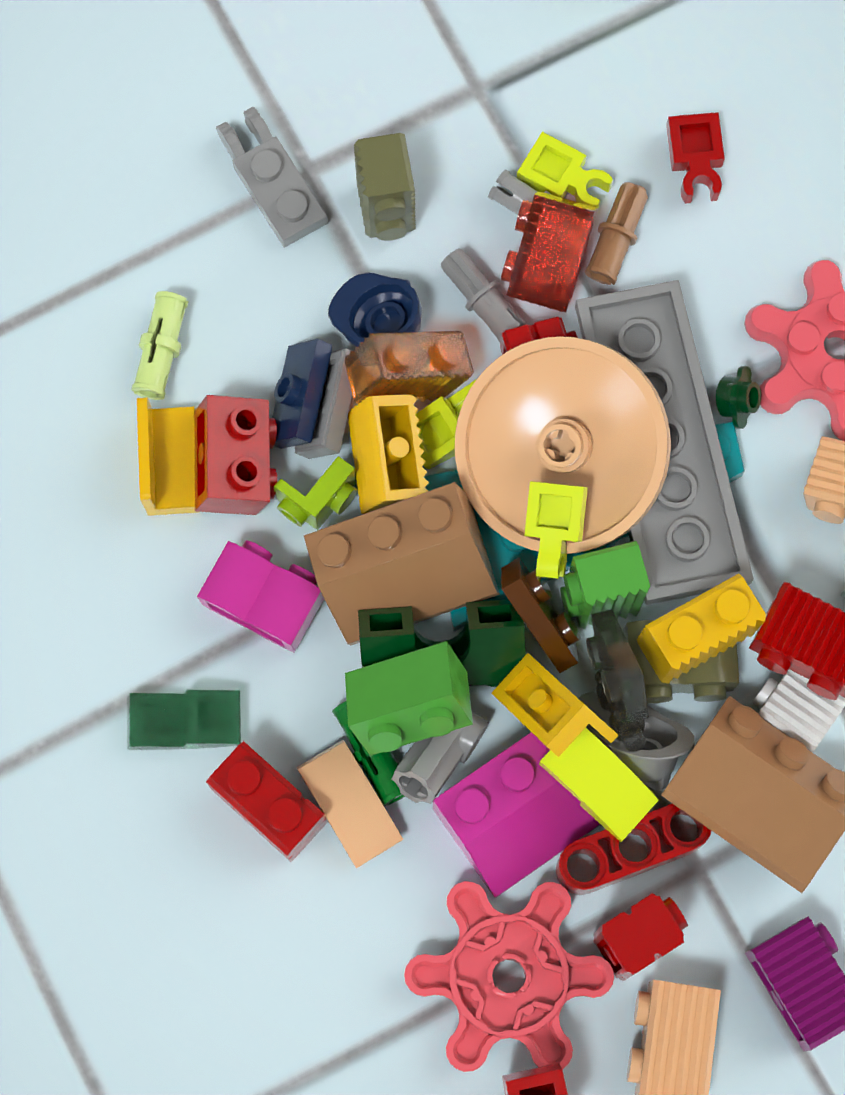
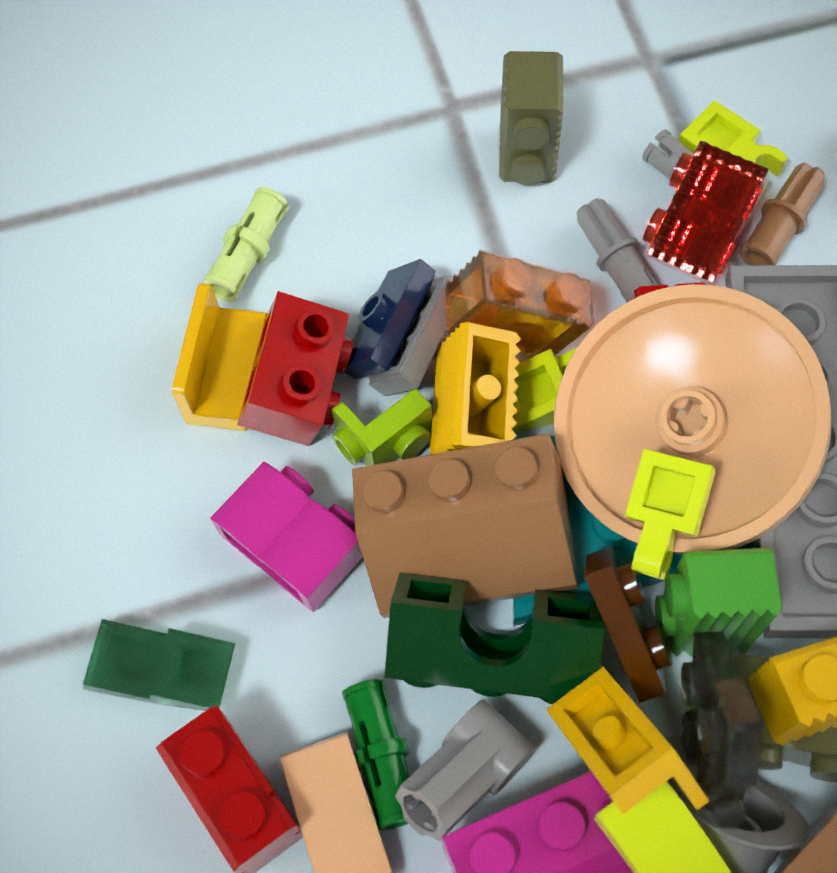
camera: 15 degrees right, 10 degrees down
light grey hinge [216,107,328,248] -> none
dark blue hat [328,273,422,356] -> none
bright green brick [345,641,473,756] -> none

